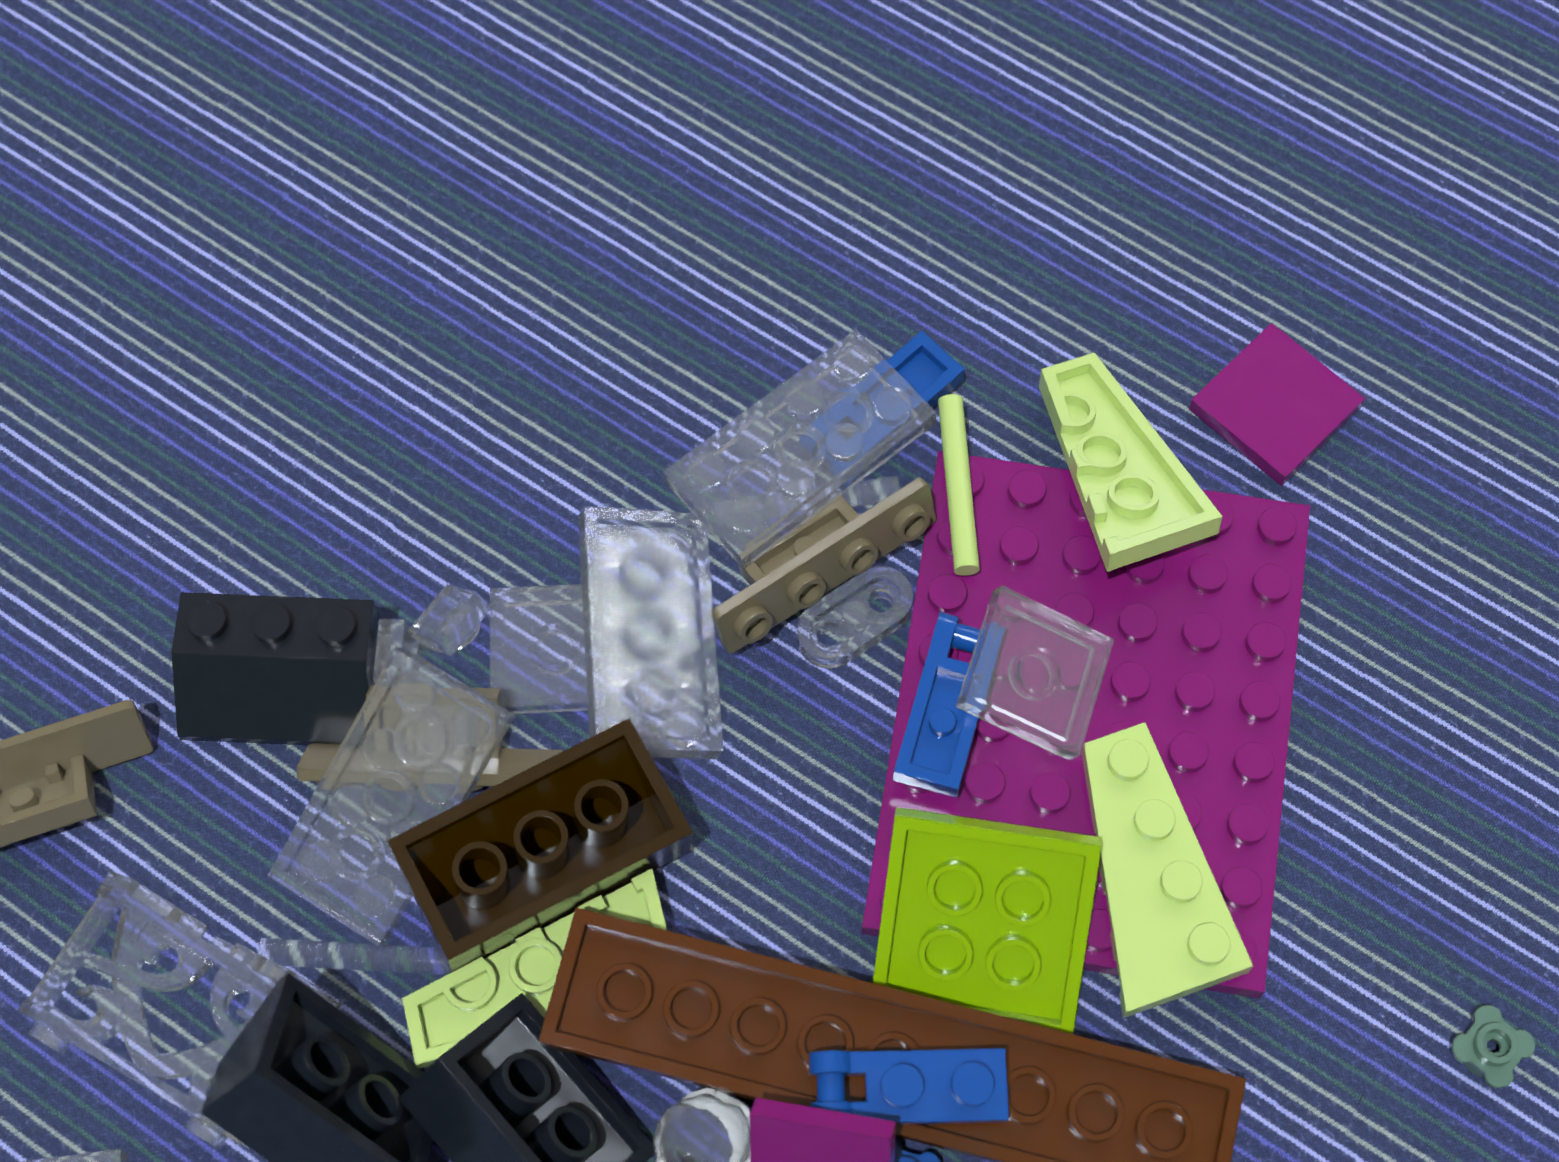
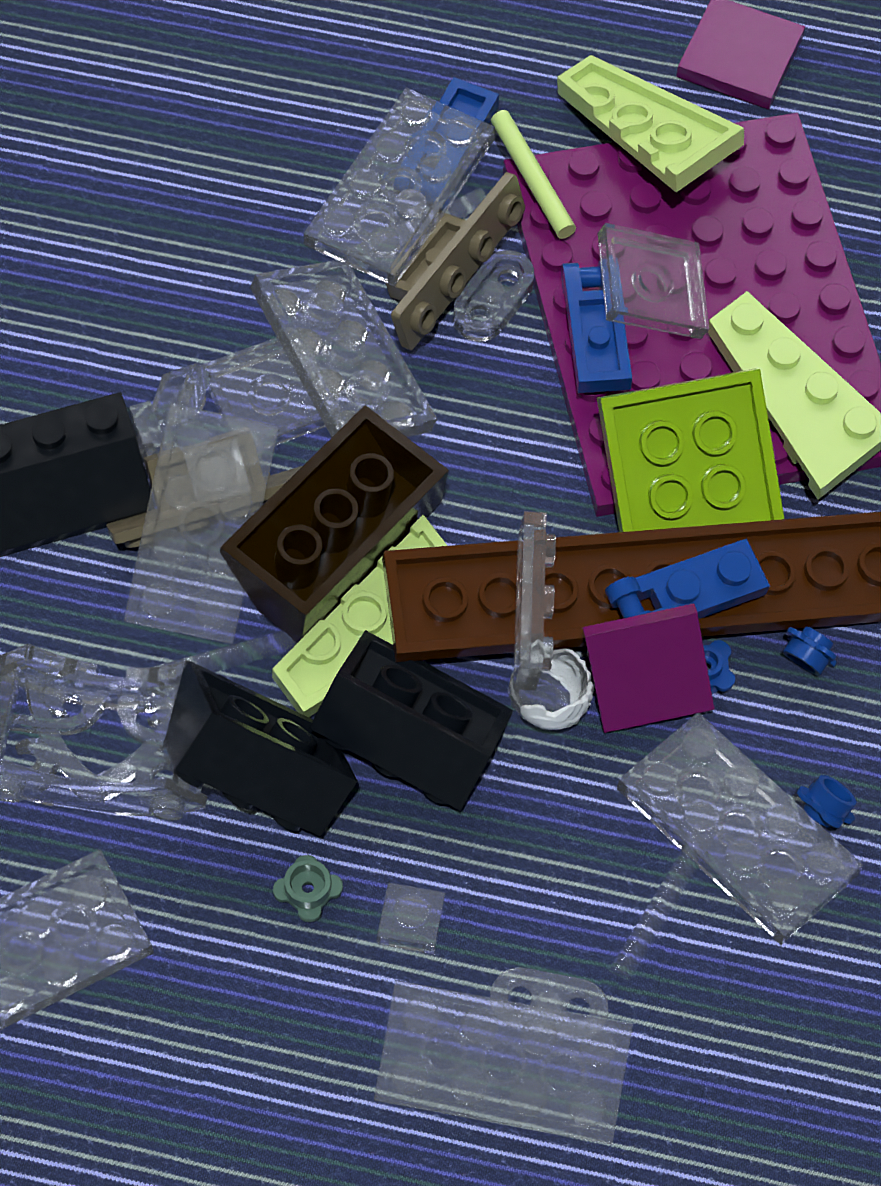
camera: 25 degrees left, 5 degrees down
none -> clear plate [513,511,556,691]

